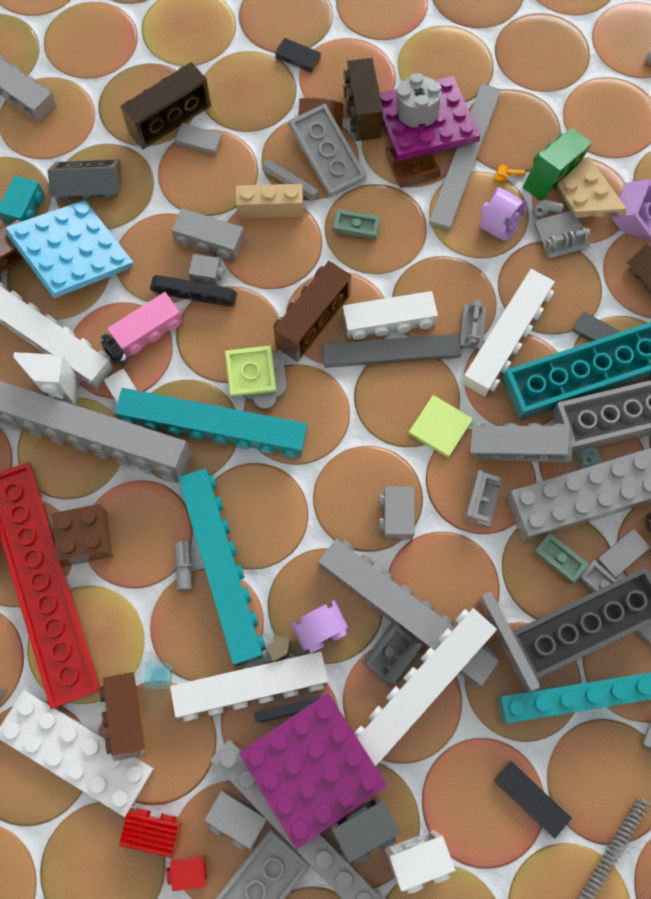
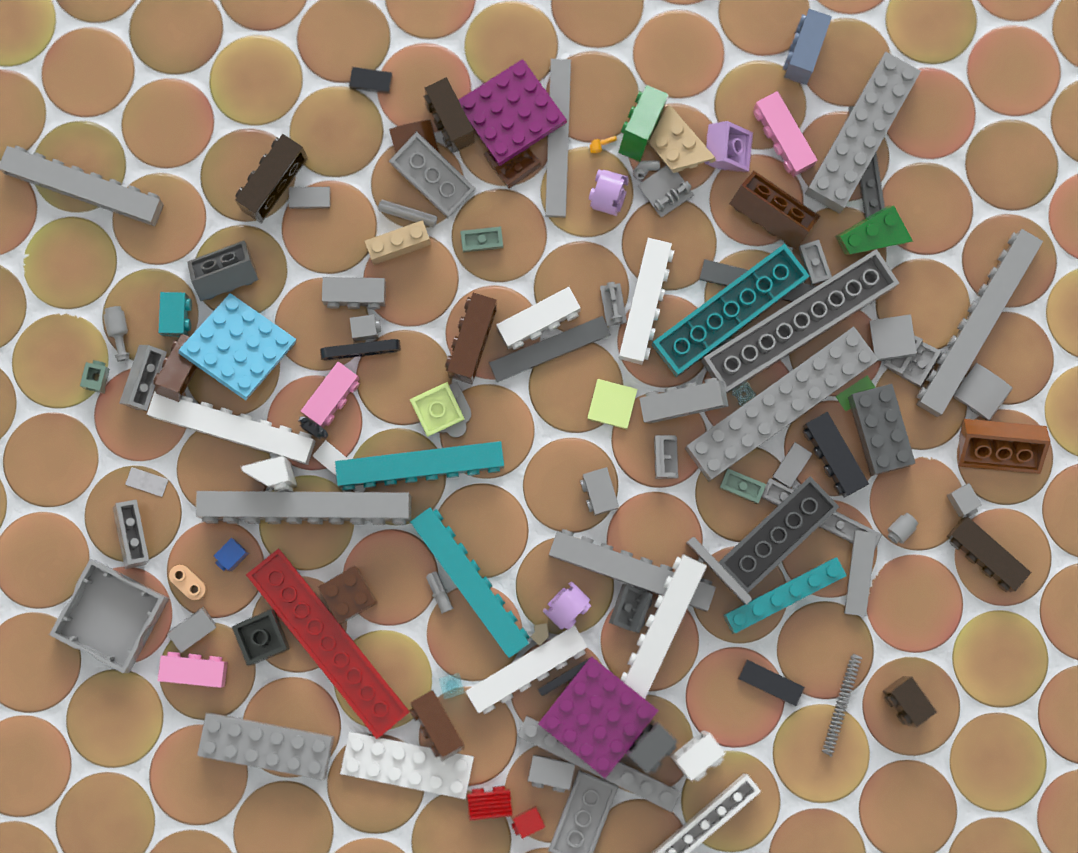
camera: 20 degrees left, 10 degrees up
light grey brick [397,73,441,127] -> none

